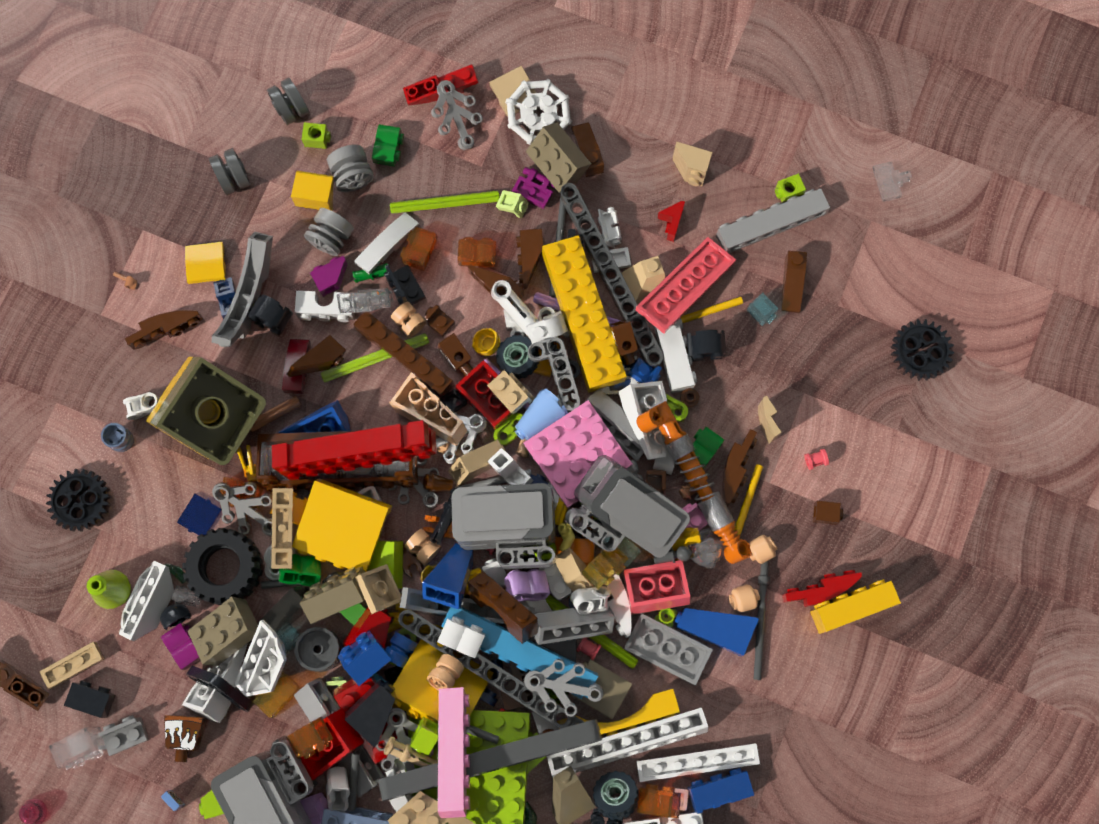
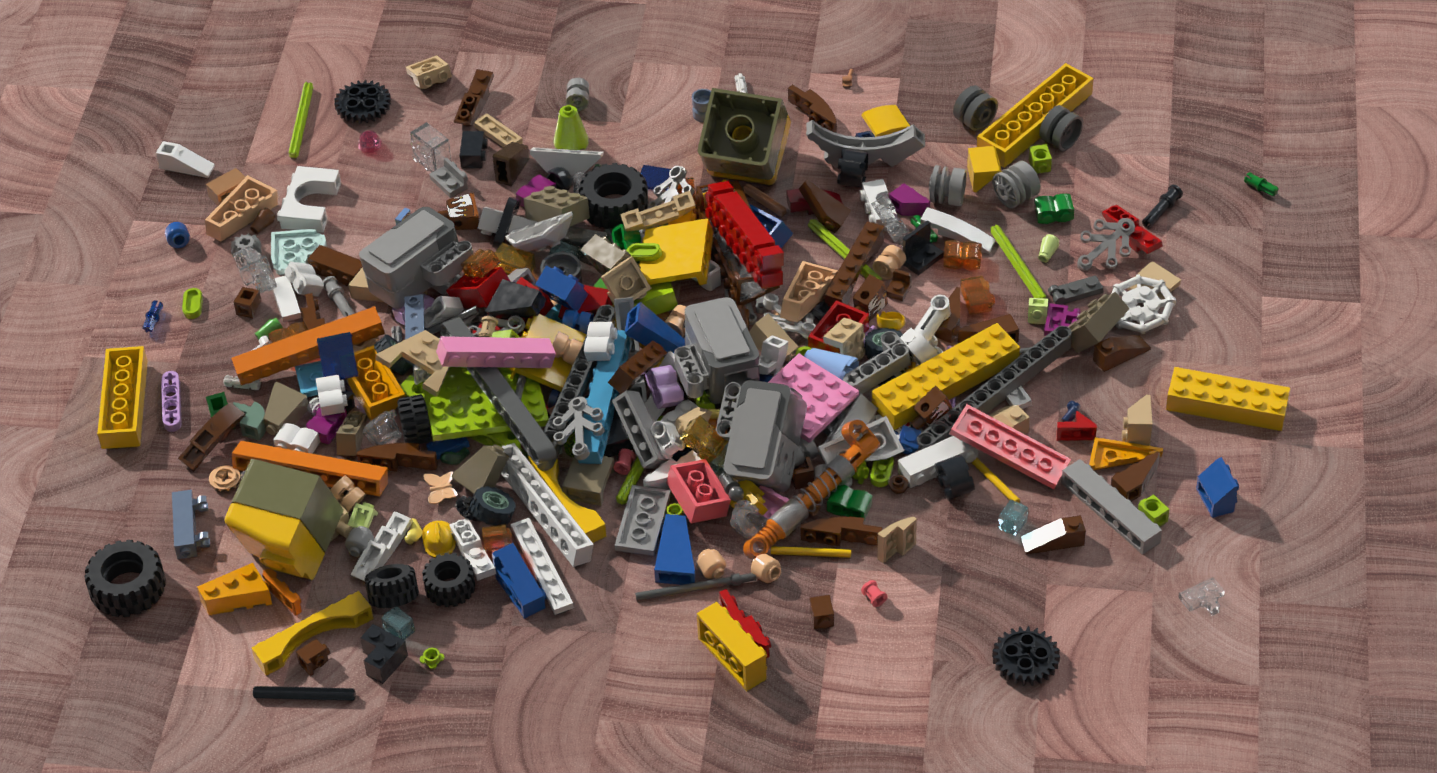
camera: 75 degrees right, 30 degrees down
black gear [46,469,112,532] -> none
white hinge [598,207,622,248] -> none
none -> dark brown slope [492,142,530,186]
none -> light grey wheel [566,78,590,111]
none -> lime tile [626,243,662,261]
none -> white axle [735,73,747,93]
none -> yellow brick [977,63,1094,168]
none -> yellowish green cone [1038,234,1059,263]
none -> dark grey plate [1048,275,1103,305]
none -> dark blue arm [1061,401,1081,422]
none -> light orange wing [1089,437,1163,470]
none -> reddish brown slope [1111,451,1160,502]
none -> black pin [1142,184,1183,229]
none -> yellow brick [1166,367,1290,431]
none -> blue slope [1196,457,1239,518]

